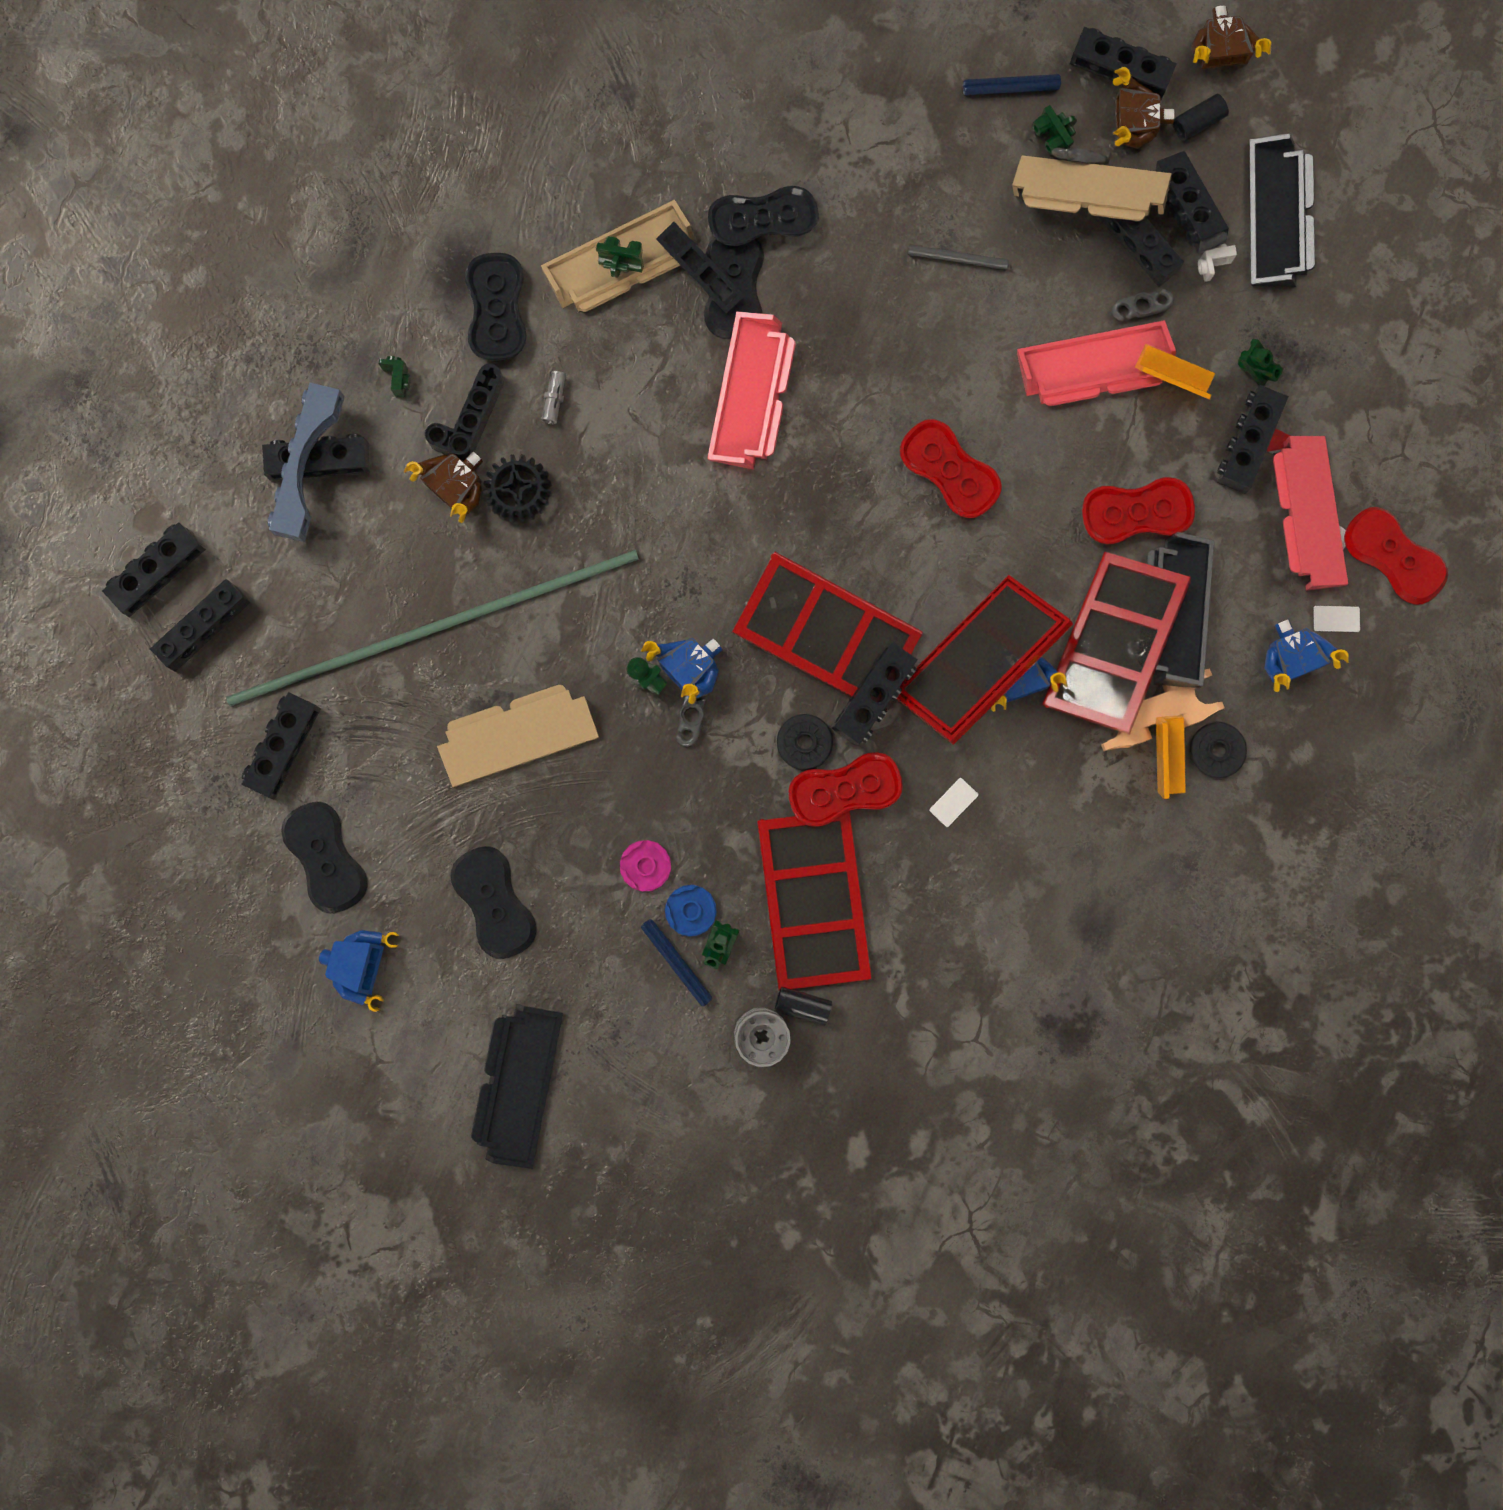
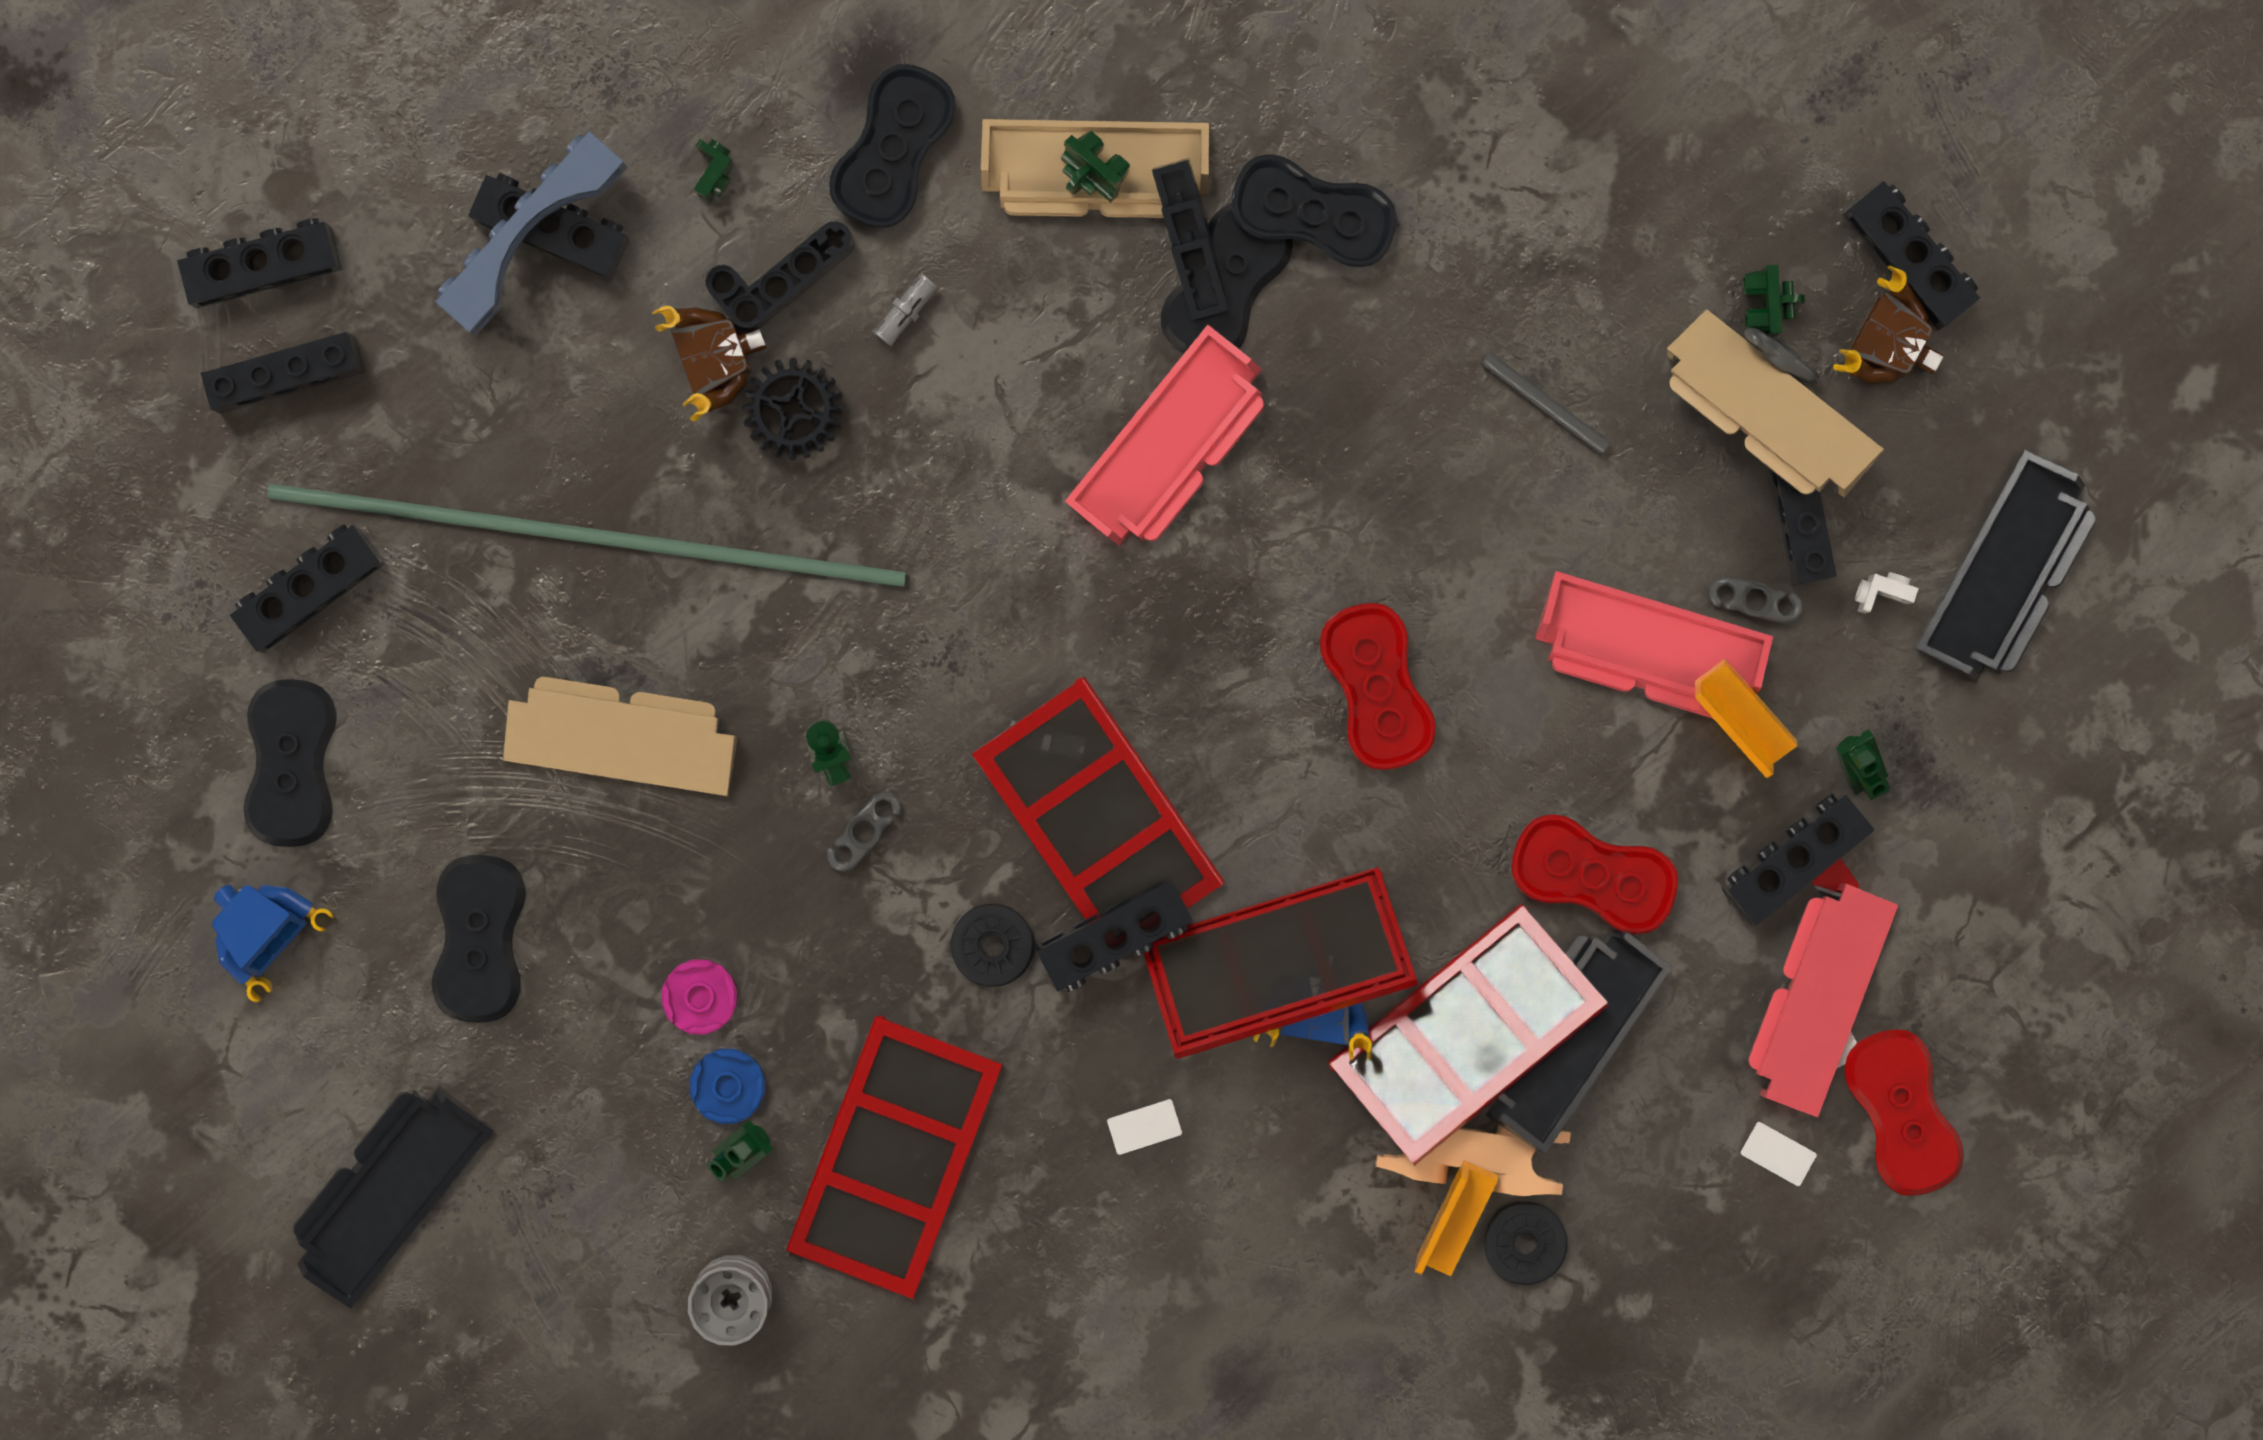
camera: 25 degrees right, 5 degrees up
blue torso [641,638,722,704] -> none
dark blue axle [641,919,712,1006] -> none
black pin [774,986,832,1026] -> none
red plate [789,752,903,826] -> none
dark blue axle [962,74,1061,95] -> none
black brick [1156,151,1229,254] -> none
black pin [1173,94,1229,141] -> none
reddish brown torso [1191,6,1271,69] -> none
blue torso [1264,619,1349,692] -> none

